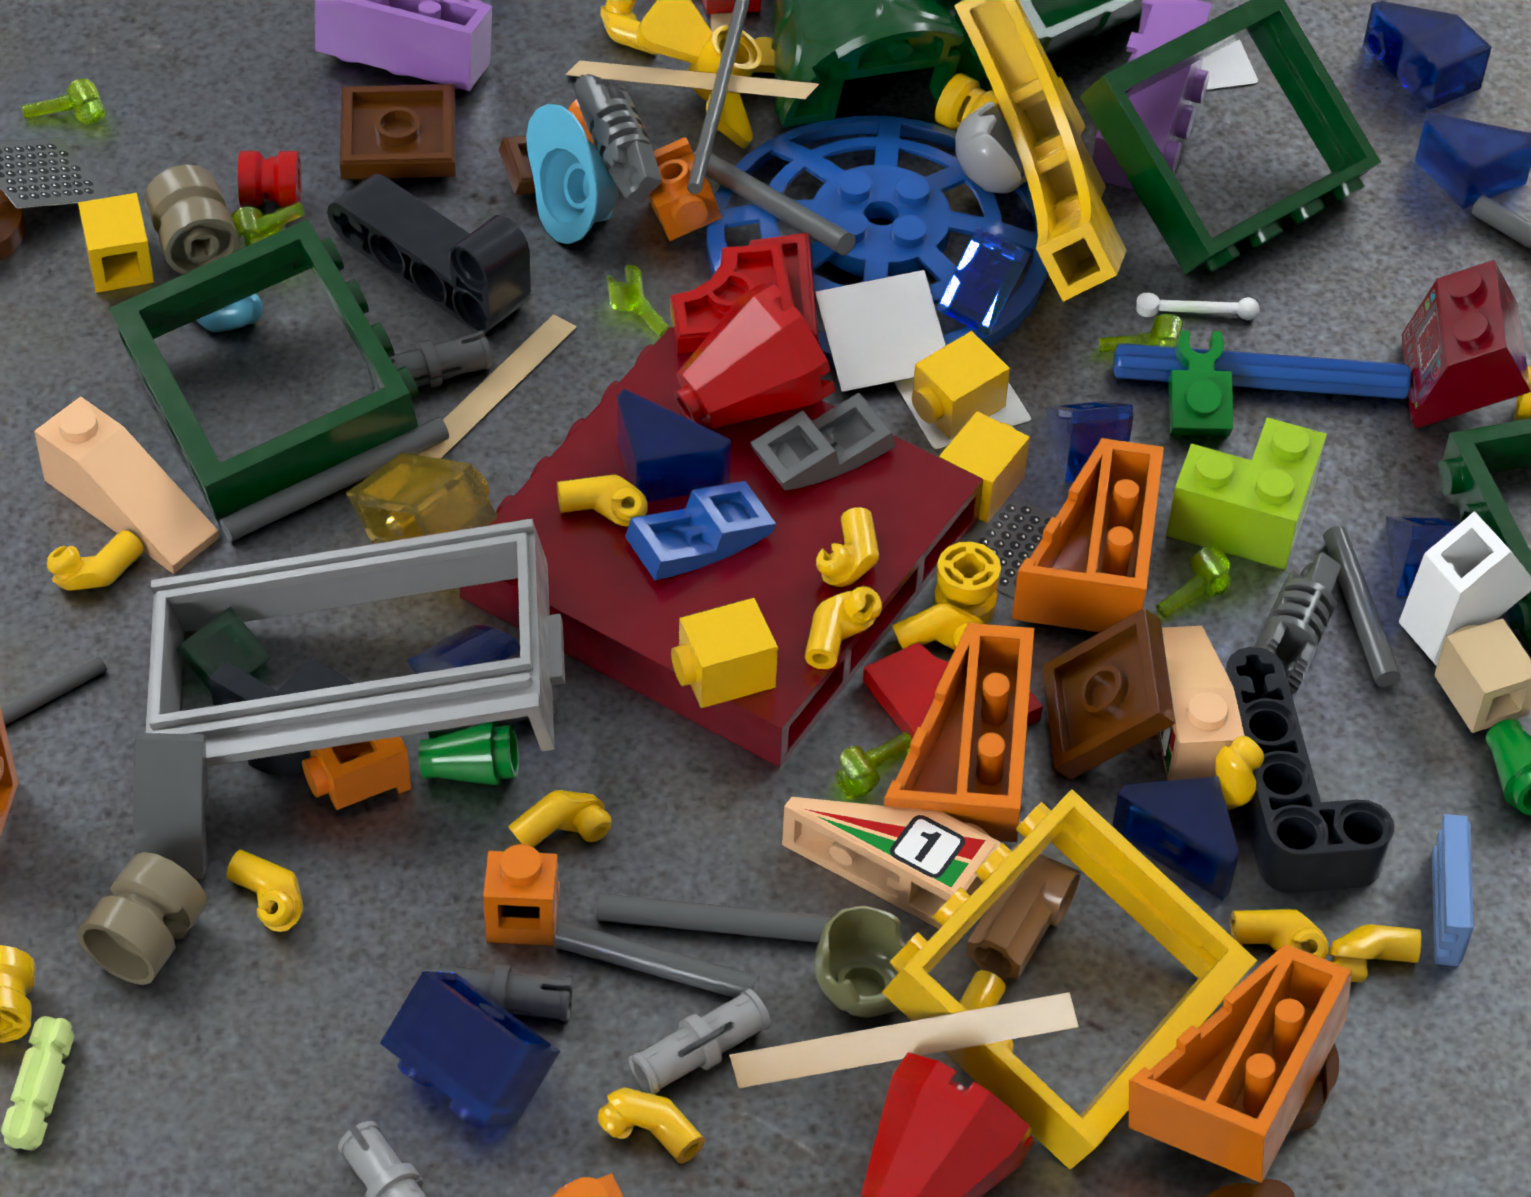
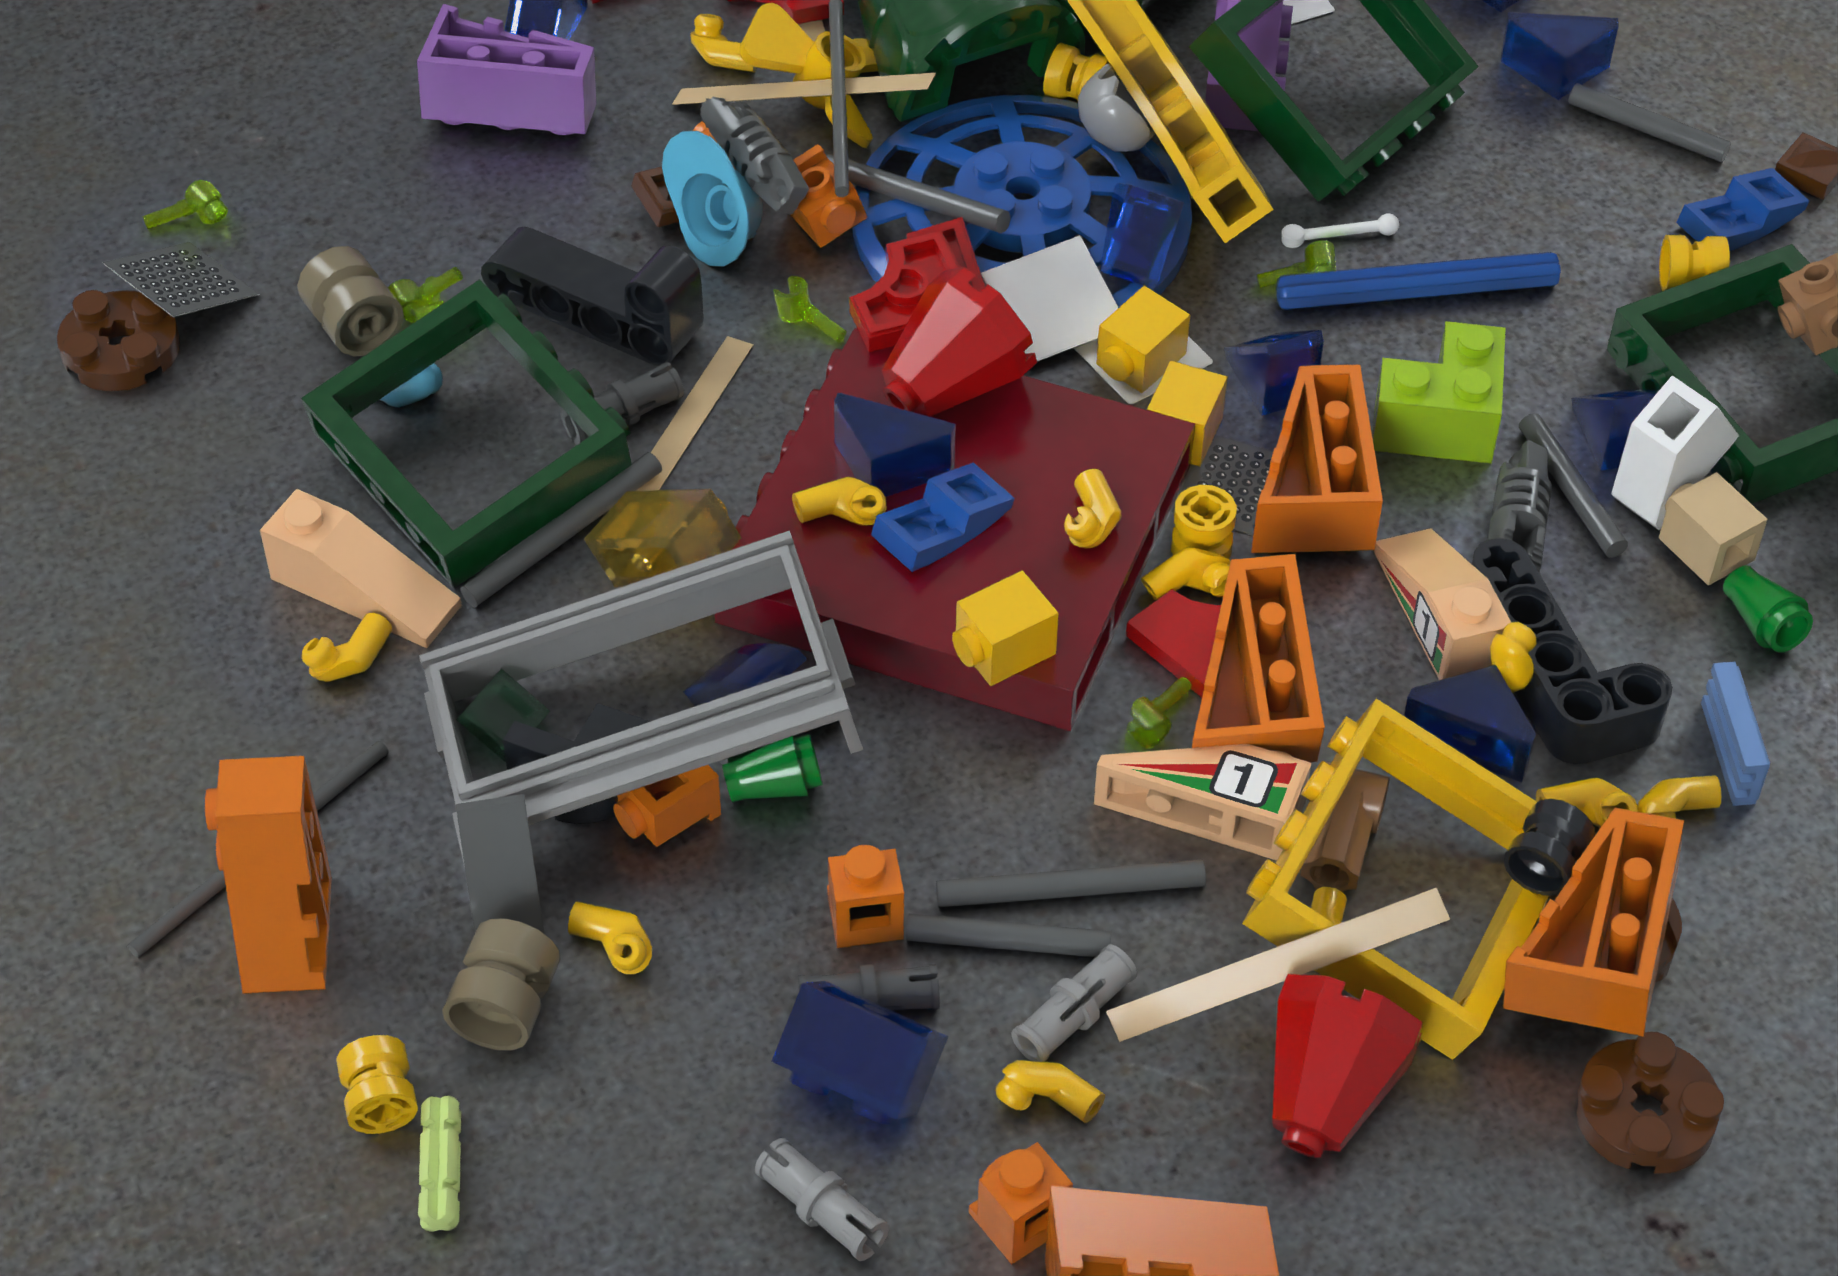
camera: 10 degrees left, 0 degrees up
yellow brick [78,193,154,293] -> none
red wheel [237,151,302,208] -> none
reddish brown plate [340,84,456,179] -> none
yellow arm [508,790,612,848] -> none
dark grey slope [750,393,896,491] -> none
yellow arm [805,586,882,669] -> none
olive hair [814,905,906,1018] -> none
reddish brown plate [1042,608,1176,780] -> none
clear neon green hand [1156,546,1231,618] -> none
green plate [1168,330,1233,436] -> none
dark red slope [1401,260,1531,429] -> none
none -> black wheel [1503,799,1595,896]

